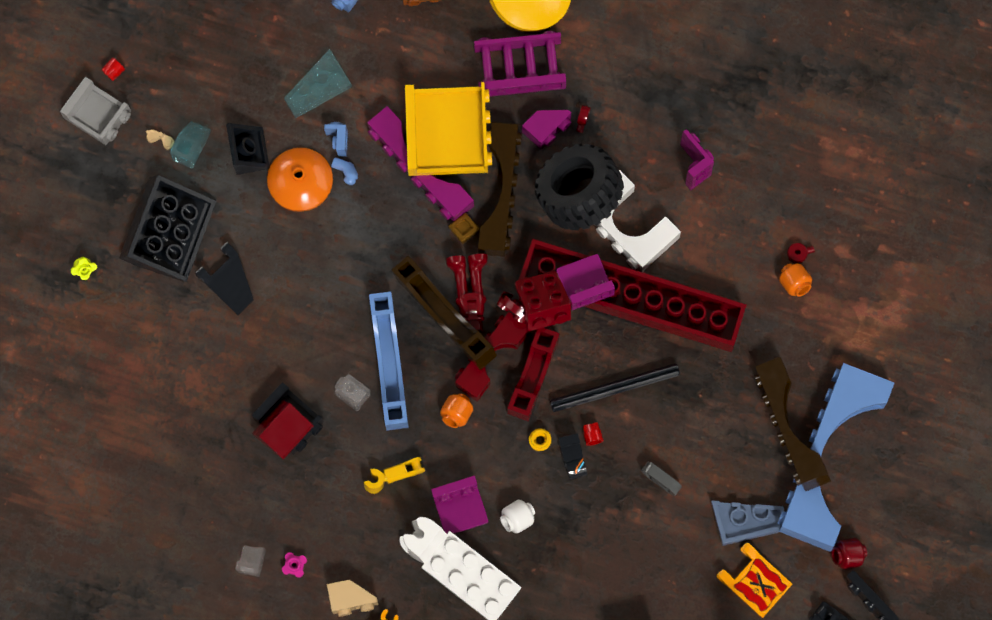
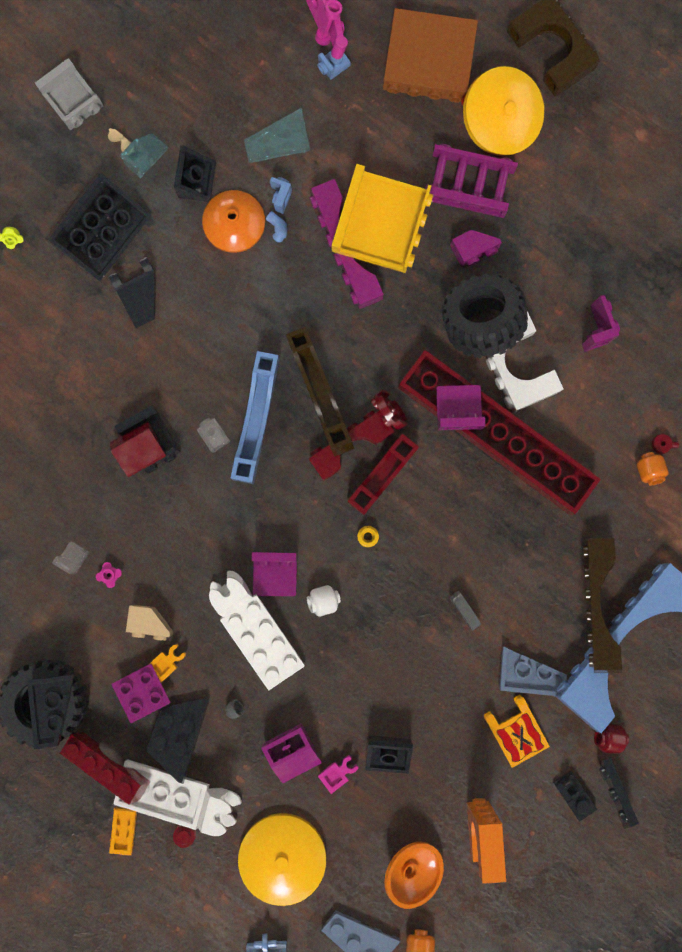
camera: 15 degrees right, 10 degrees up
red hose [101,57,125,81] -> none
yellow piece [364,457,425,494] -> none
orange head [440,394,473,428] -> none
dark red piece [446,254,488,331] -> none
pearl gold tile [448,212,480,244] -> none
dark brown arch [478,122,522,257] -> none
dark red bracket [515,271,571,332] -> none
black axle [550,363,680,412] -> none
black leg [558,433,587,480] -> none
dark red piece [576,105,591,133] -> none
red hose [583,422,604,446] -> none

